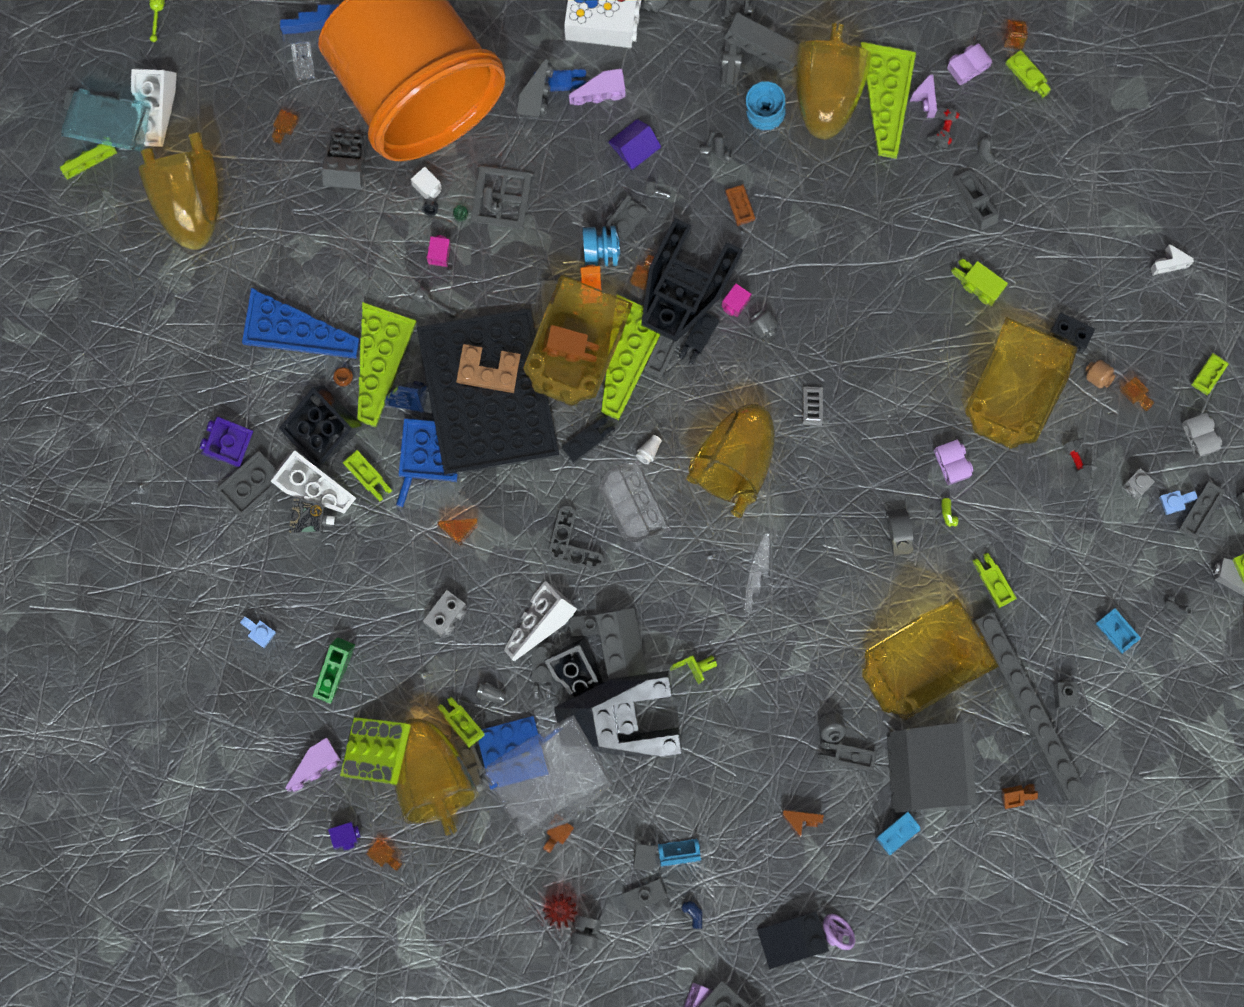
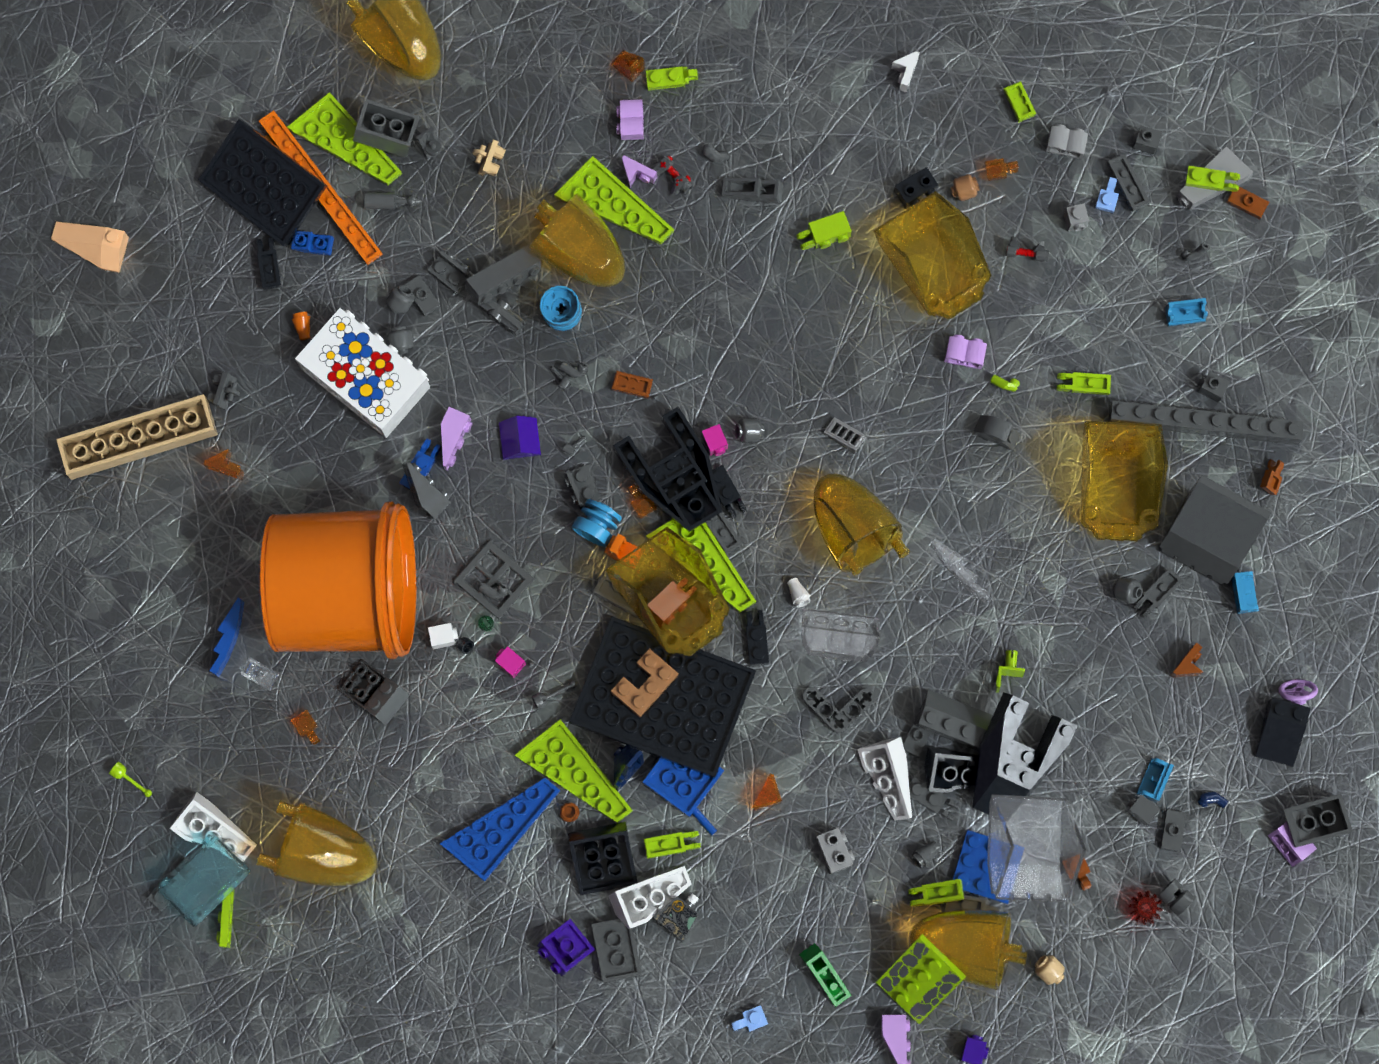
camera: 55 degrees left, 0 degrees up
clear orange plate [366,838,402,871] -> none
none -> tan head [1035,955,1065,985]

